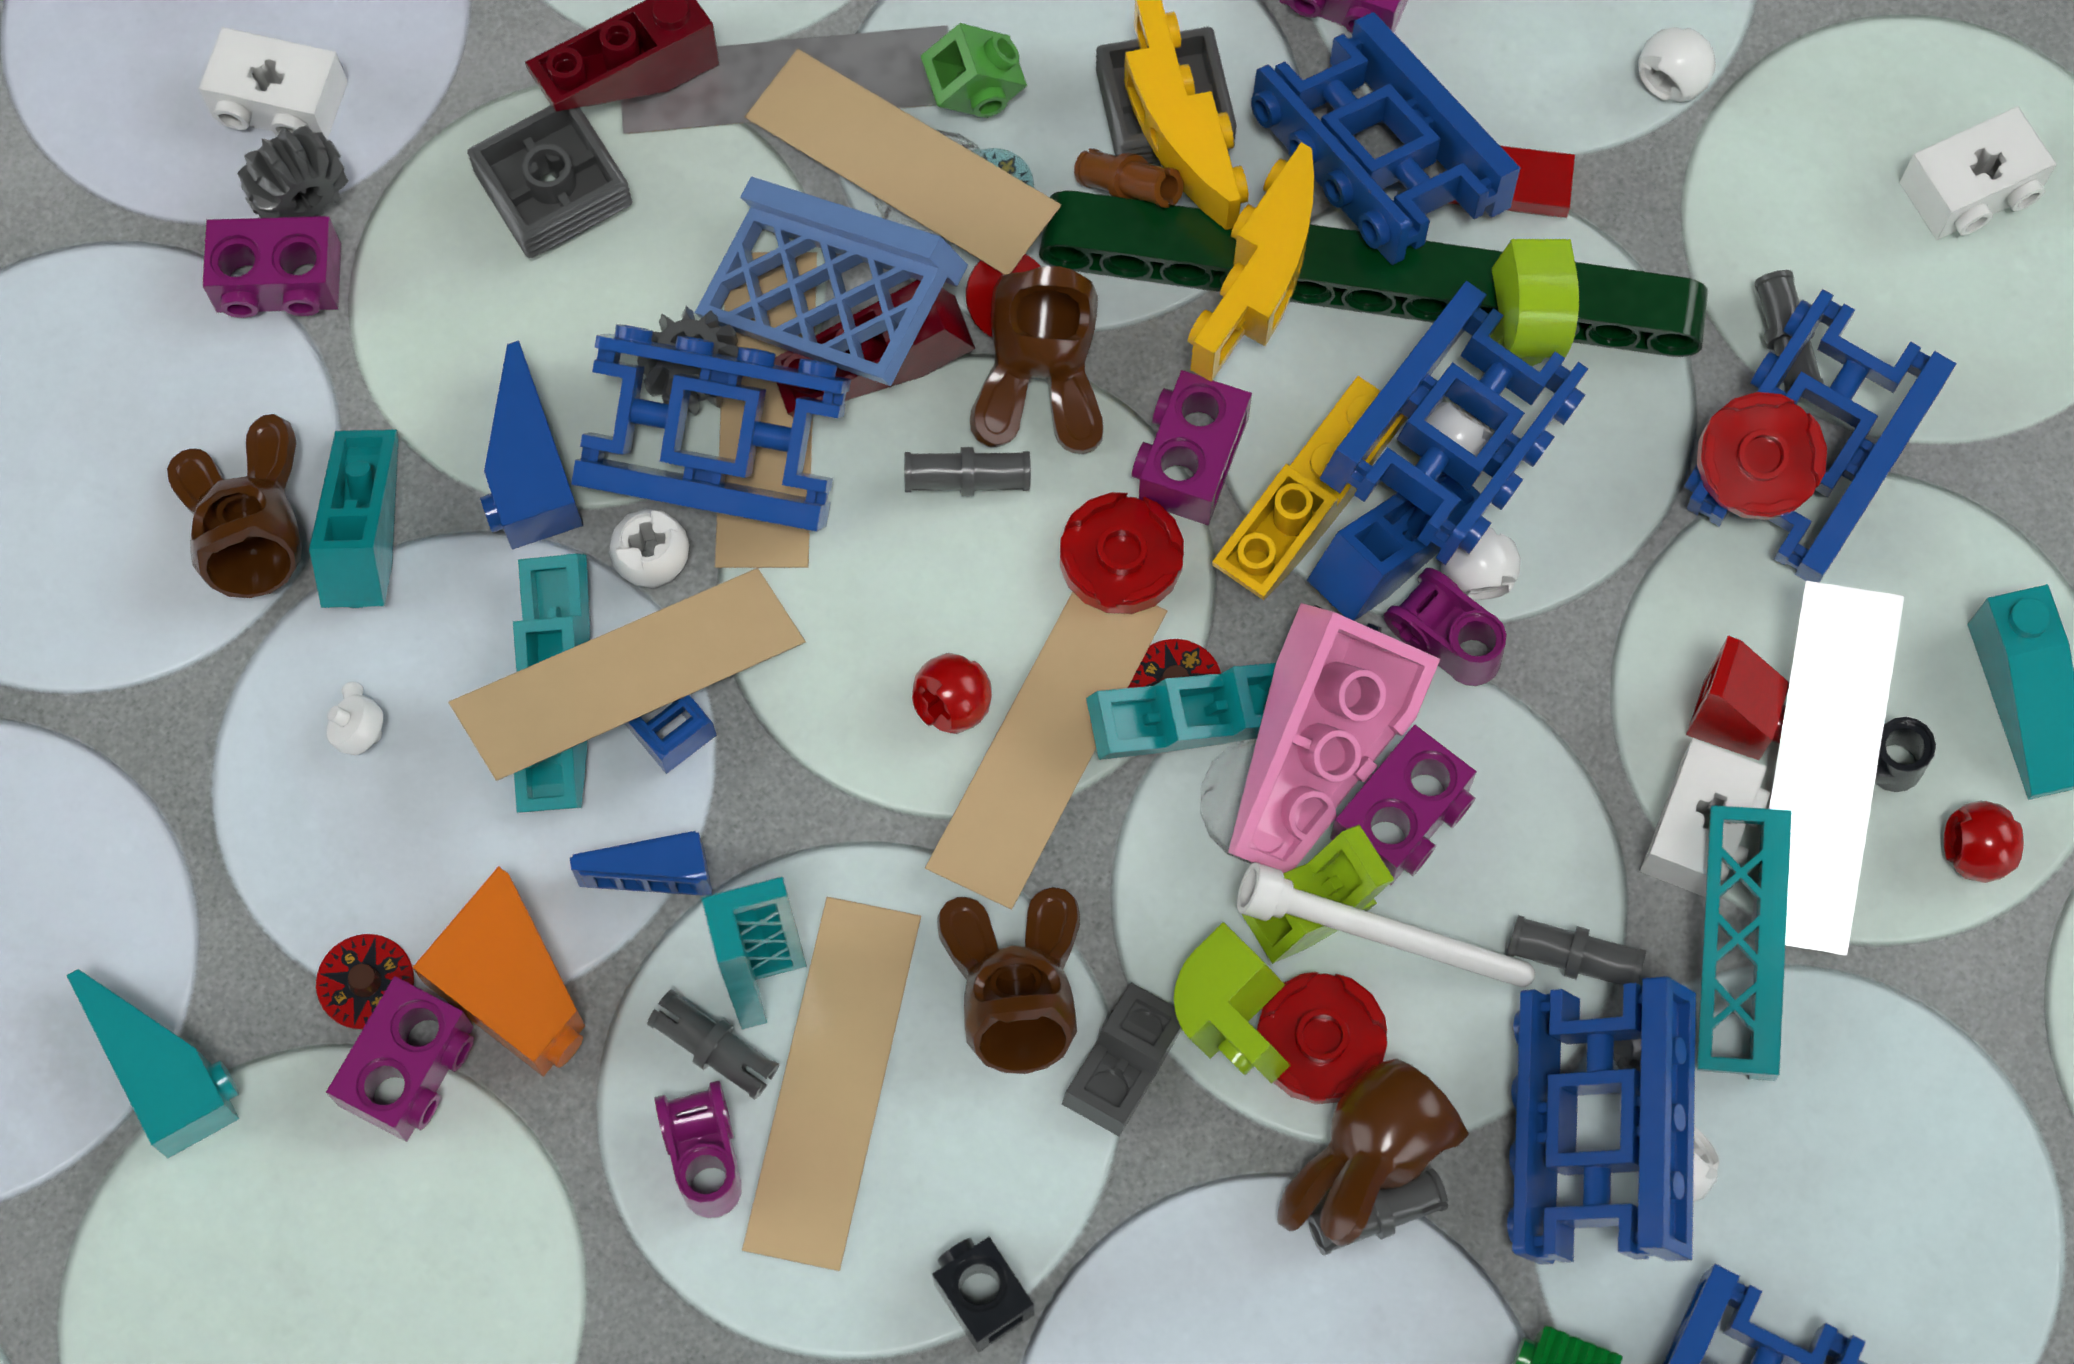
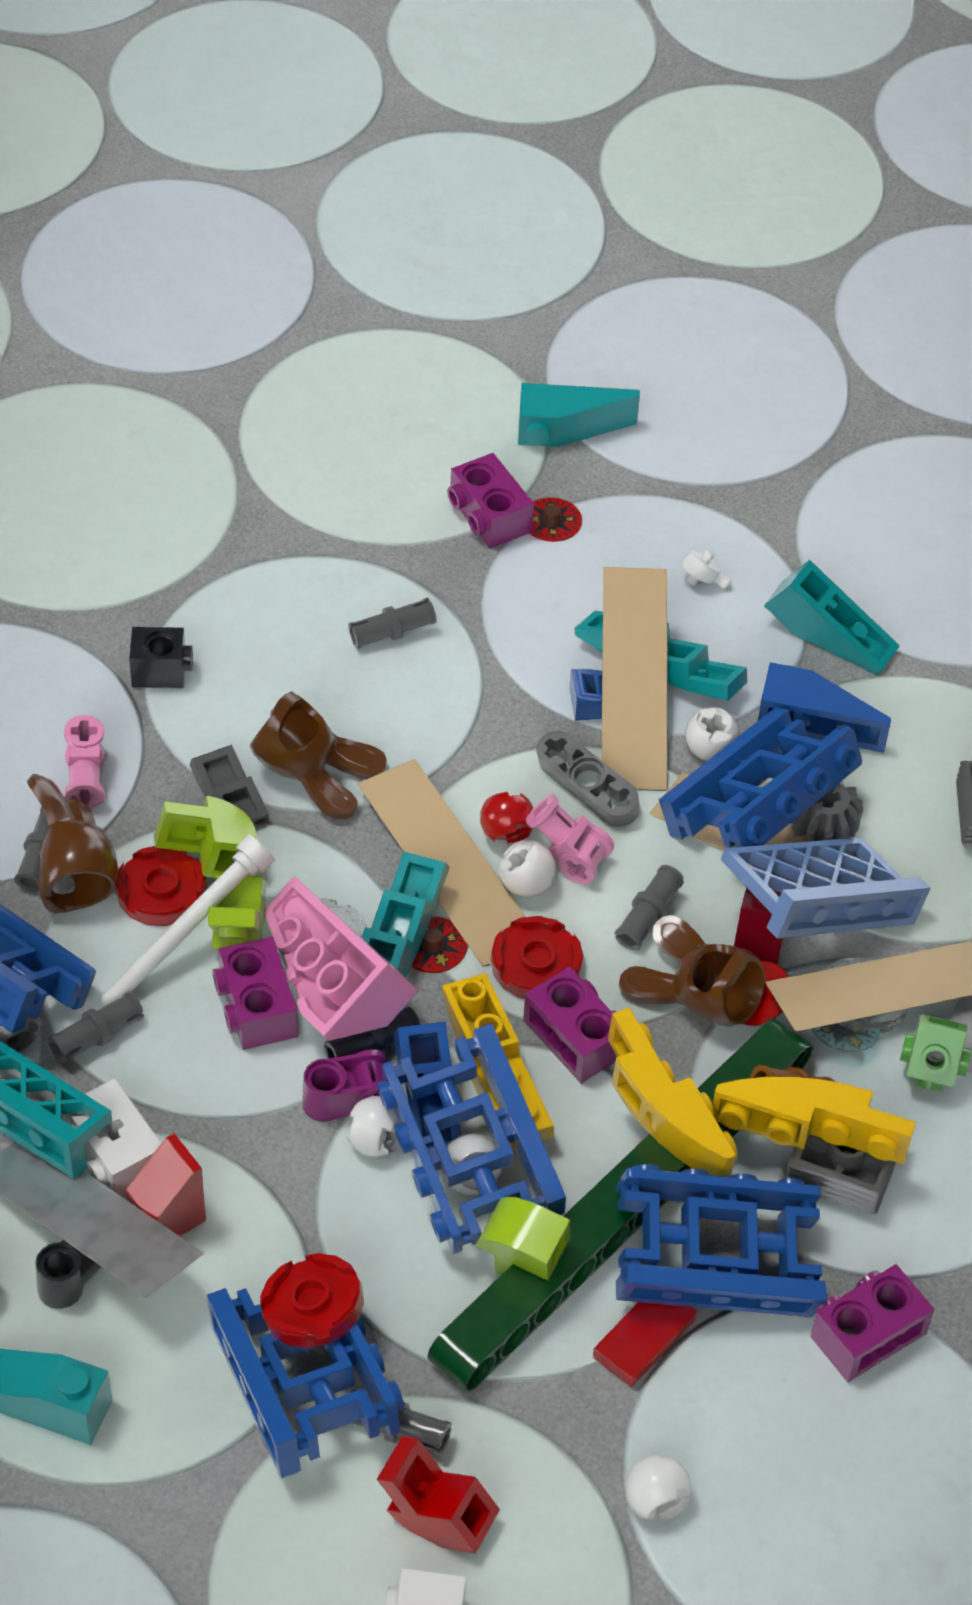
camera: 120 degrees right, 20 degrees down
reddish brown piece [167,414,302,598] -> none
orange slope [412,866,585,1077] -> none
blue slope [569,831,712,896] -> none
magenta piece [654,1080,742,1218] -> none
teal fence [701,876,807,1030] -> none
tan sticker [742,897,921,1271] -> none
none -> bright pink connector [64,715,105,809]
none -> red brick [376,1436,500,1554]
none -> white piece [500,840,556,898]
none -> bright pink connector [526,794,615,885]
none -> dark grey beam [536,731,640,826]

